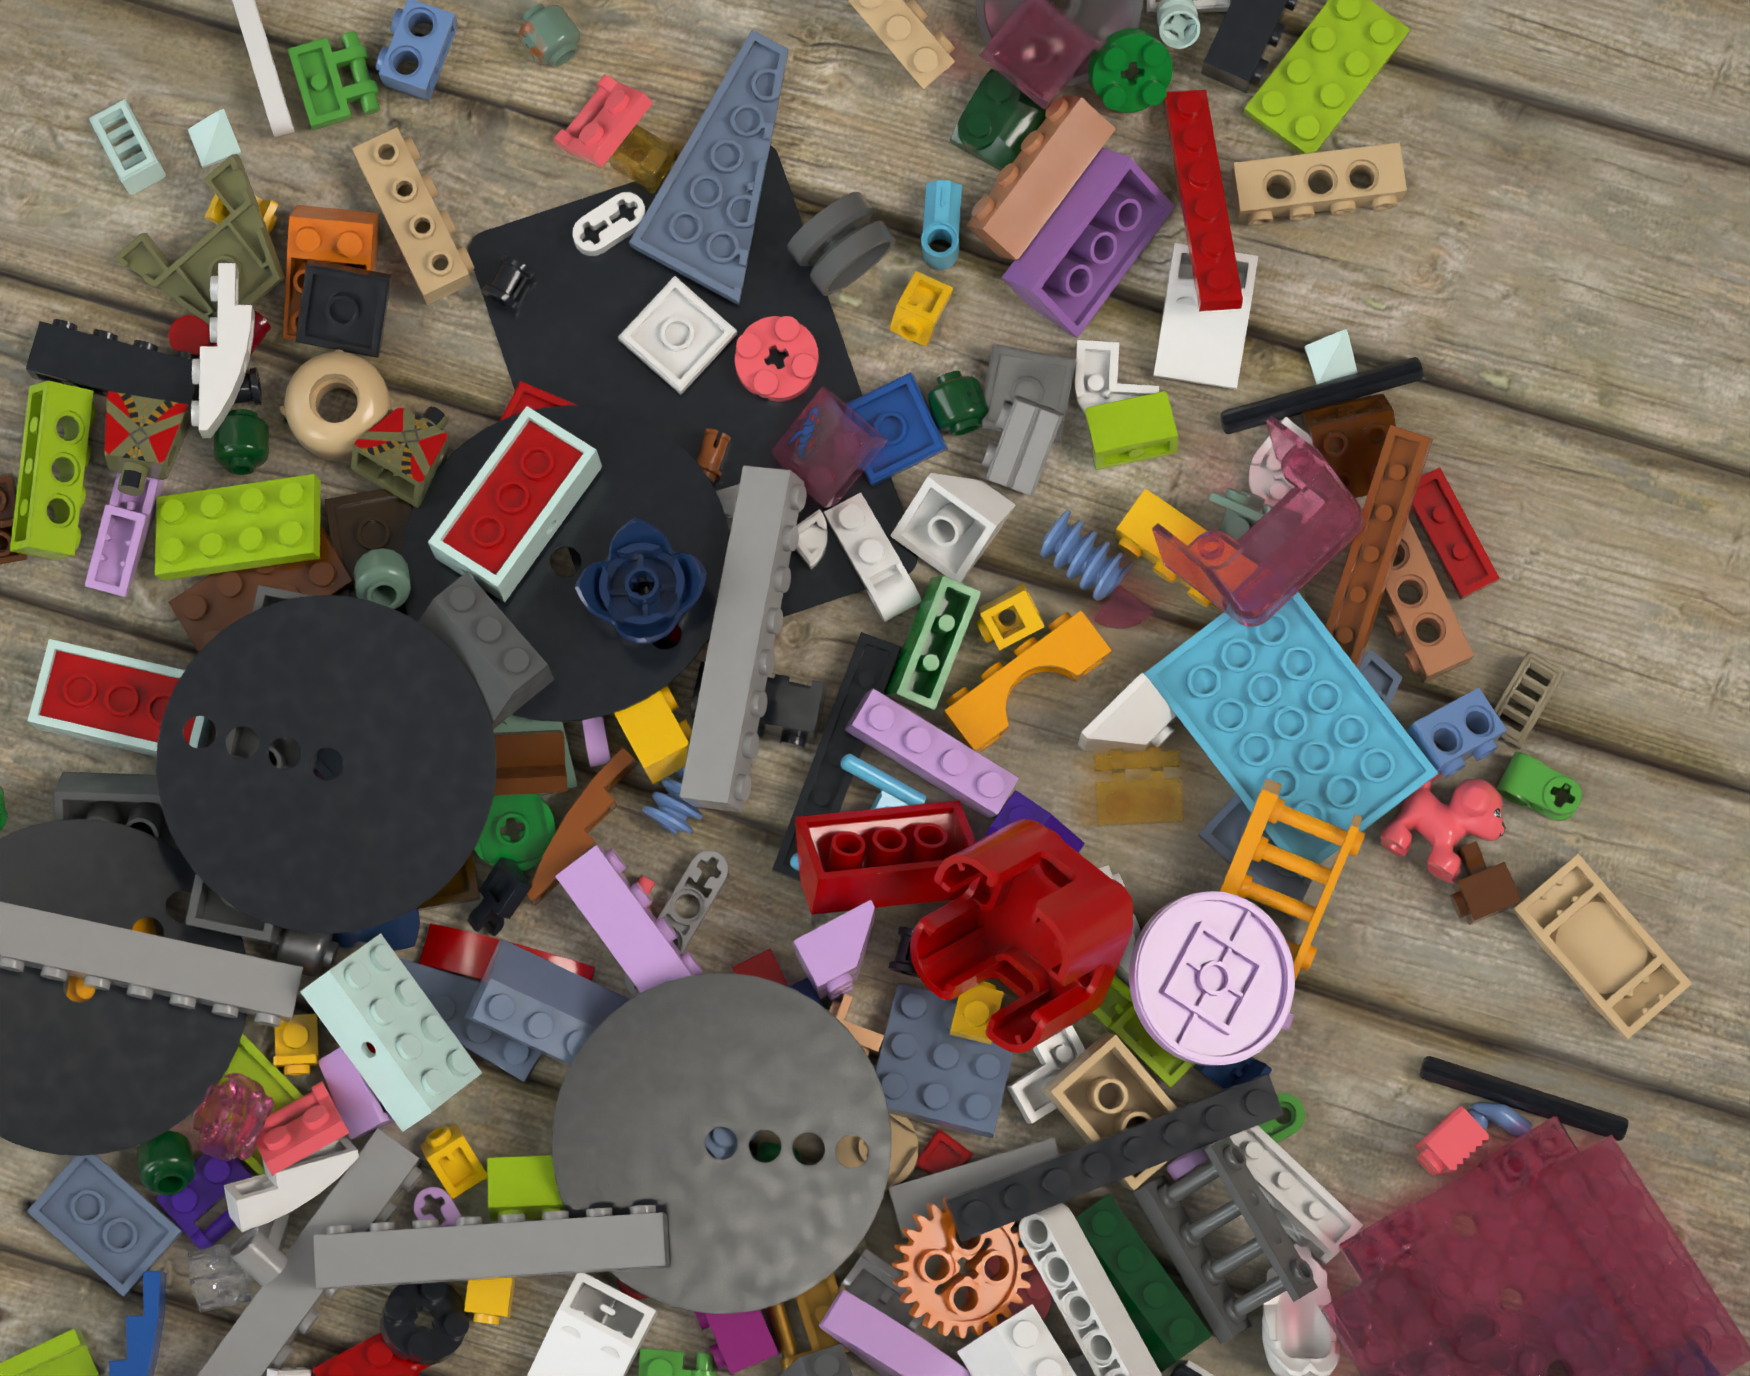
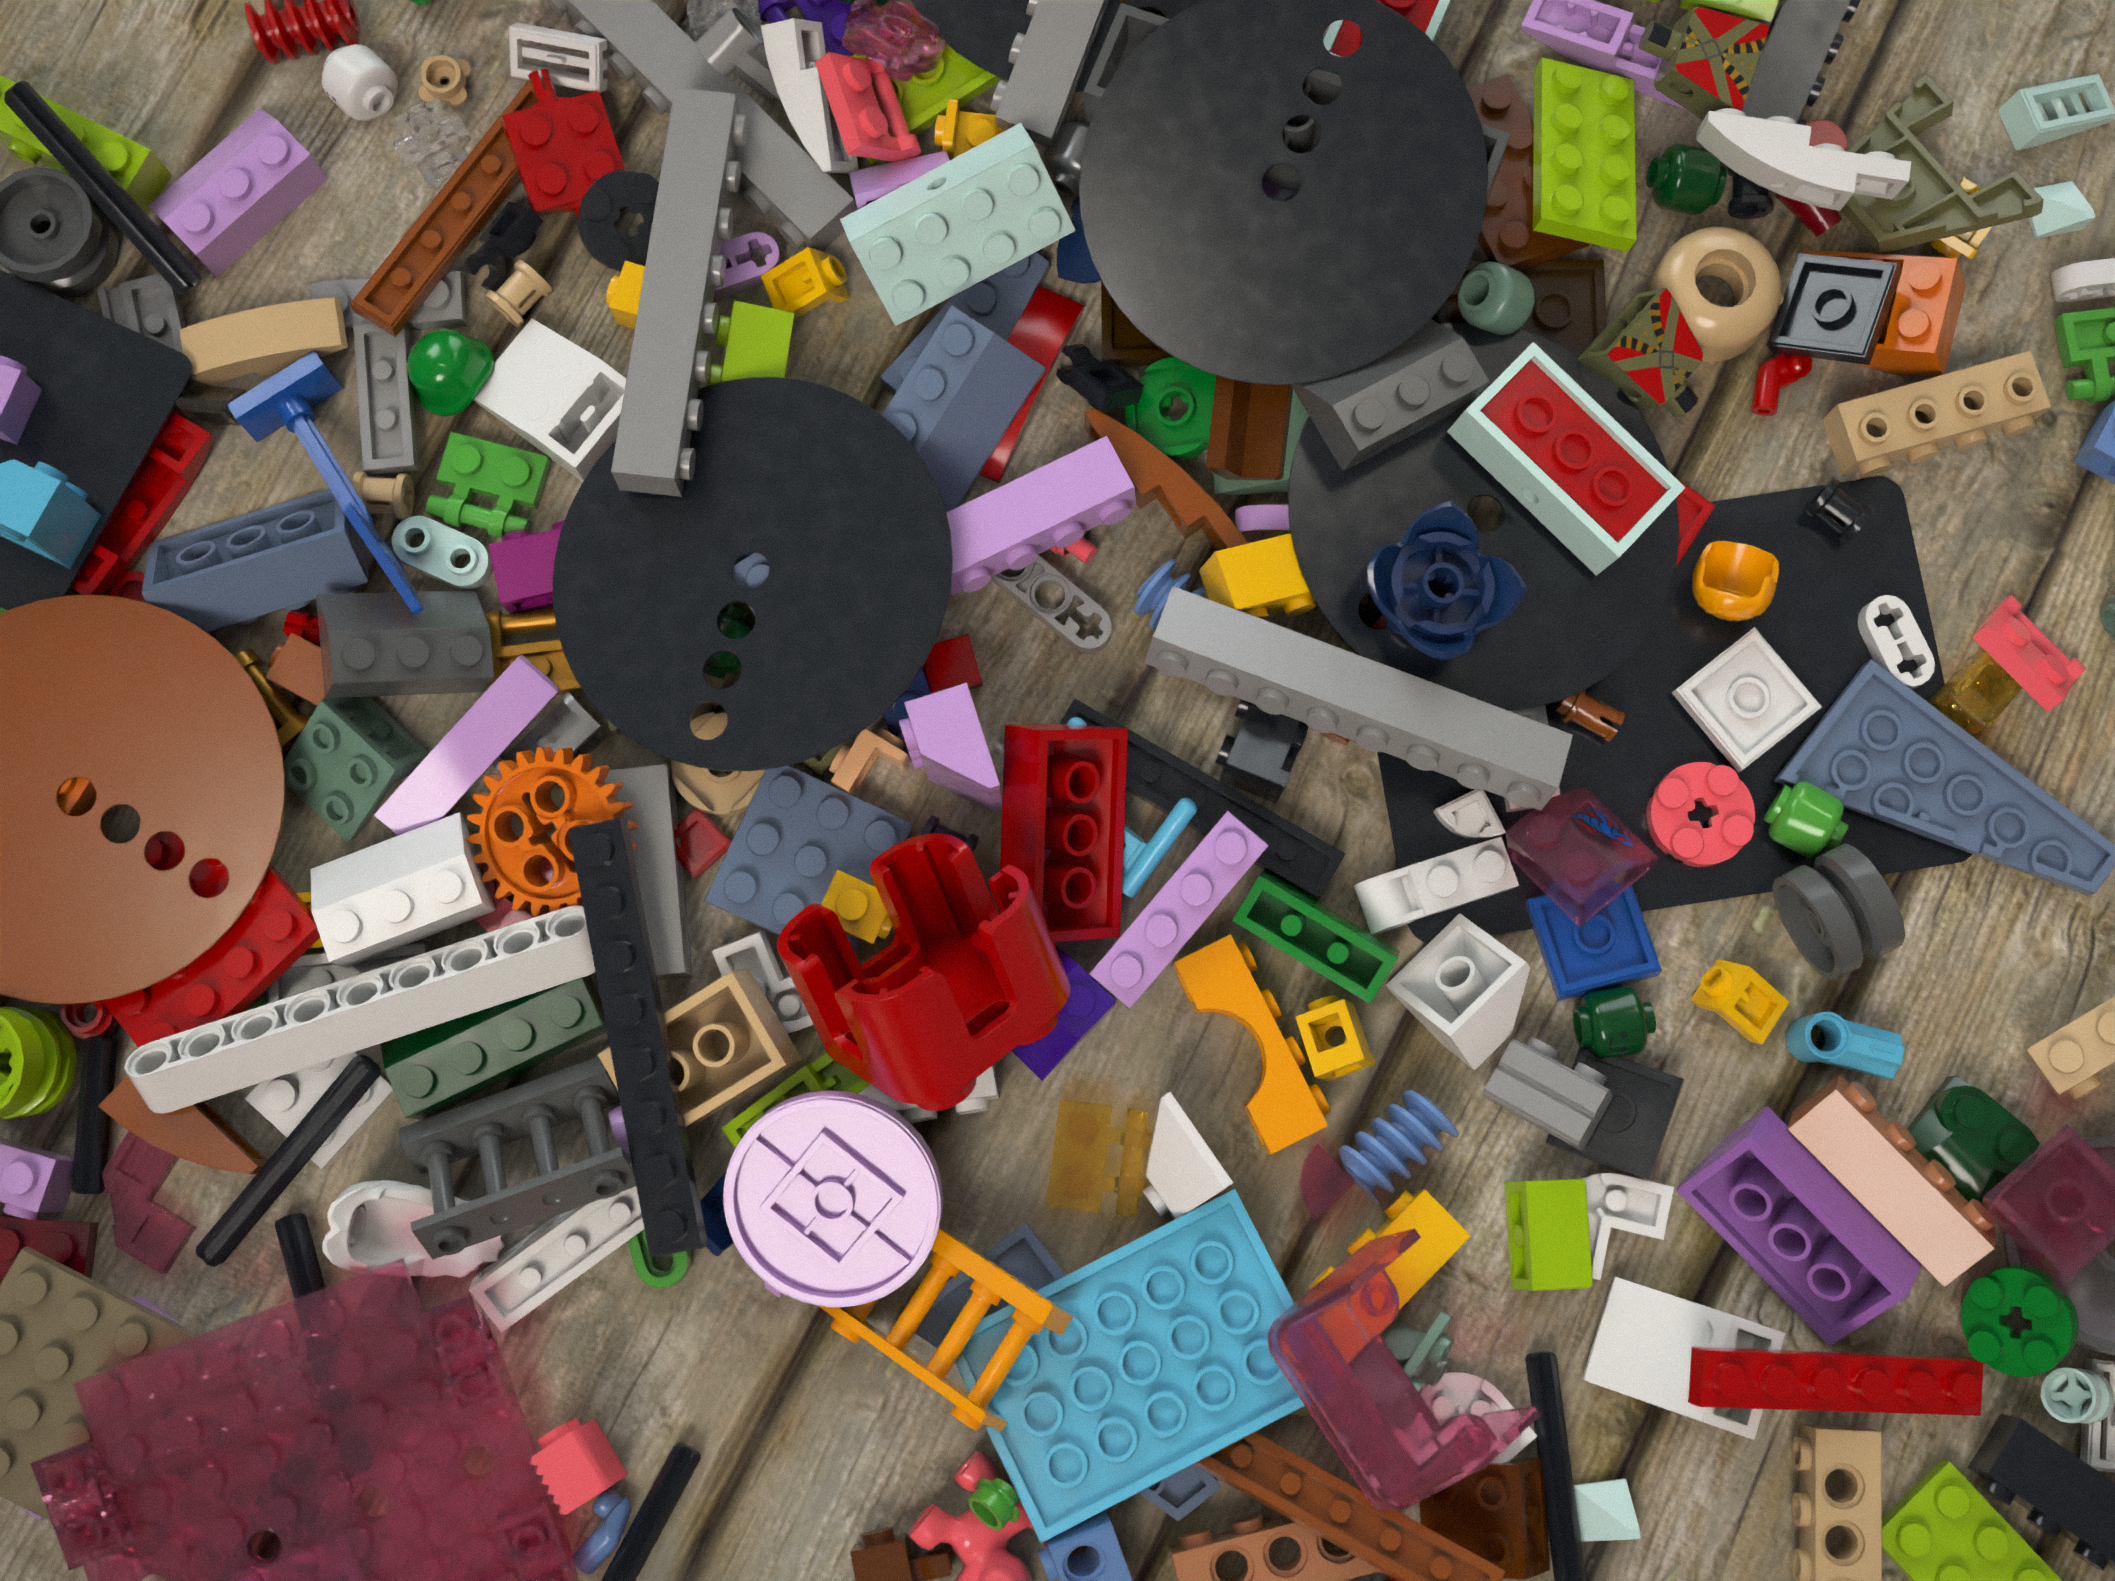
camera: 100 degrees right, 0 degrees up
none -> bright green plate [968,1478,1020,1531]
none -> light orange hair [1692,541,1779,621]
none -> red arm [1751,354,1812,416]
none -> bright green head [1764,781,1849,858]

